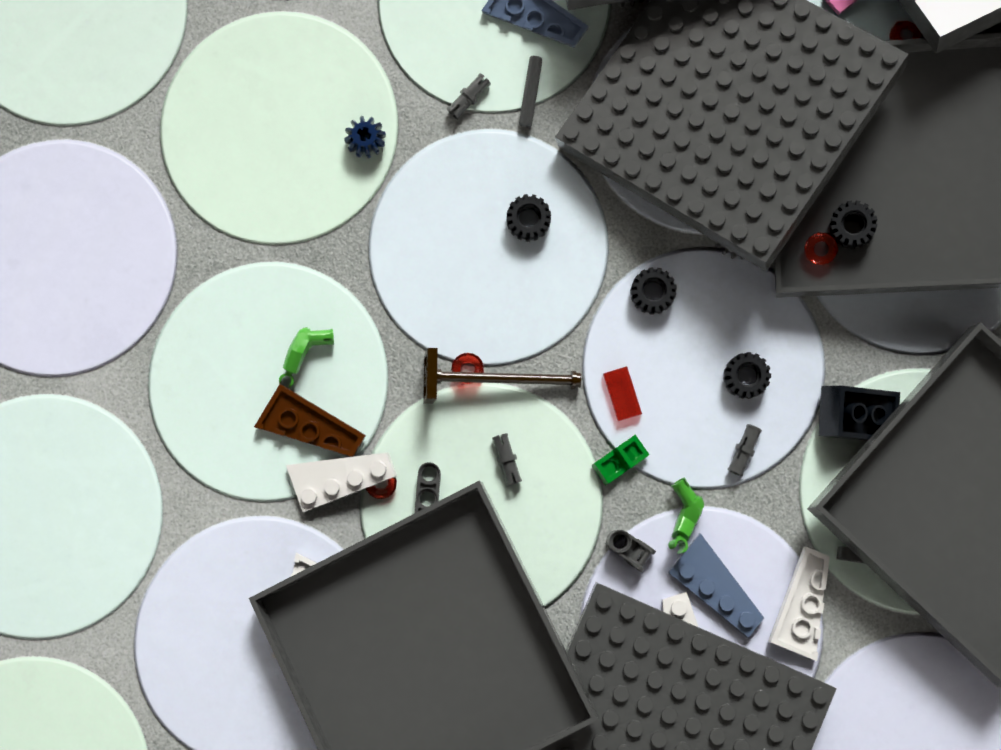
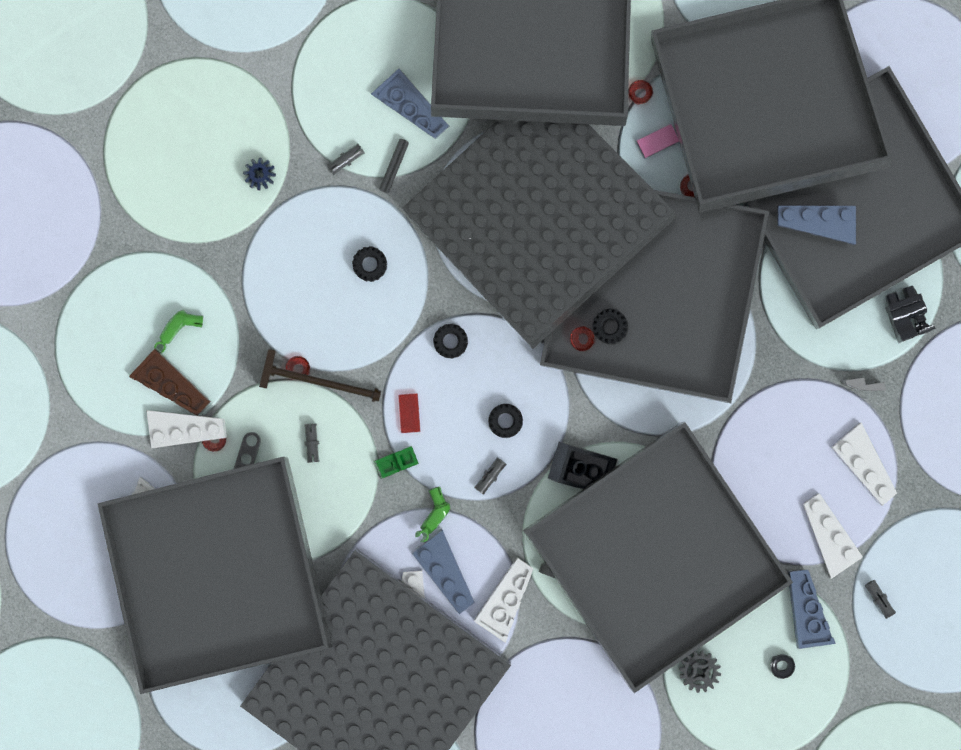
camera: 10 degrees right, 5 degrees up
dark grey piece [606,530,656,572] -> none

